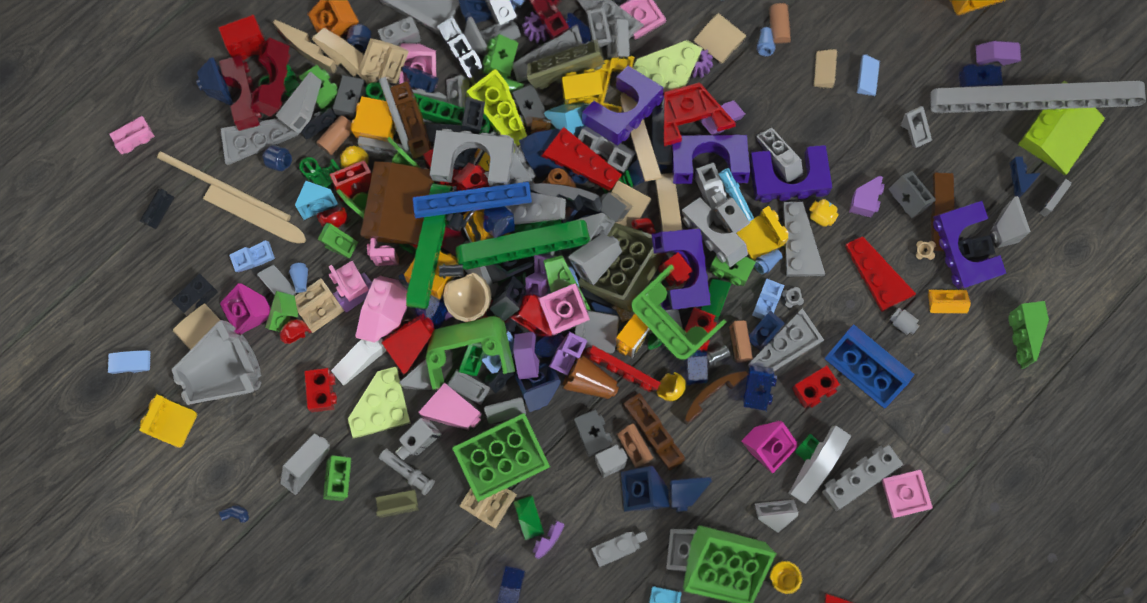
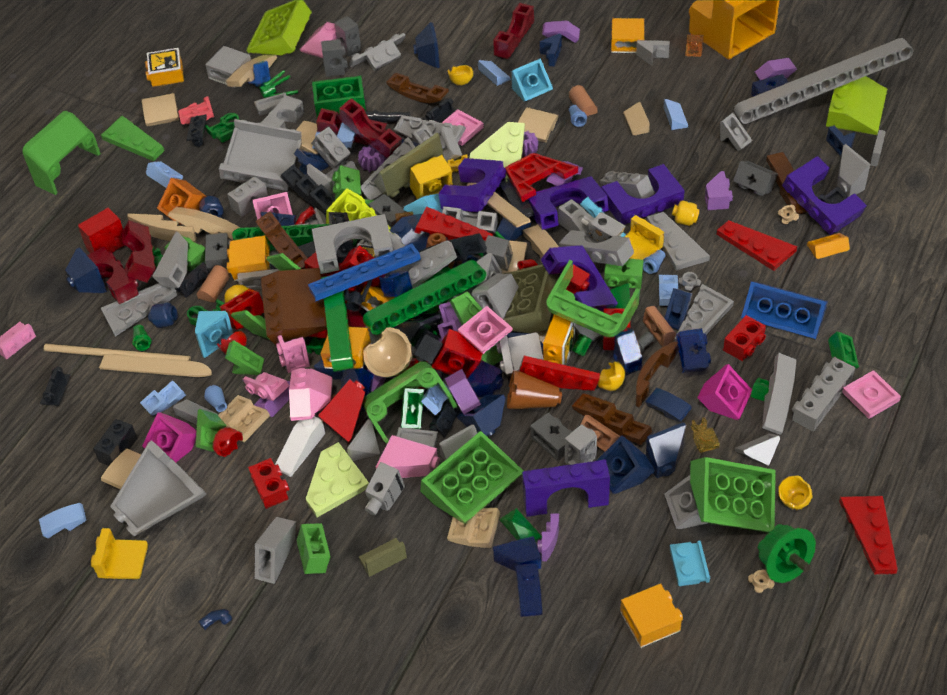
camera: 15 degrees left, 25 degrees down
tan slope [359,38,409,84] -> none
light grey bar [379,77,410,151] -> none
light grey pin [379,448,435,495] -> none
black pin [439,263,463,279] -> none
medium lavender slope [549,332,587,375] -> none
light grey hinge [591,531,648,567] -> none
light grey brick [889,308,920,335] -> none
bright green slope [1009,301,1049,369] -> none
none -> green cone [132,325,151,351]
none -> red arm [295,206,316,225]
none -> clear blue slope [492,536,541,574]
none -> dark purple arch [522,460,610,517]
none -> dark blue slope [645,387,692,422]
none -> clear yellow plate [691,418,720,453]
none -> green slope [828,331,859,369]

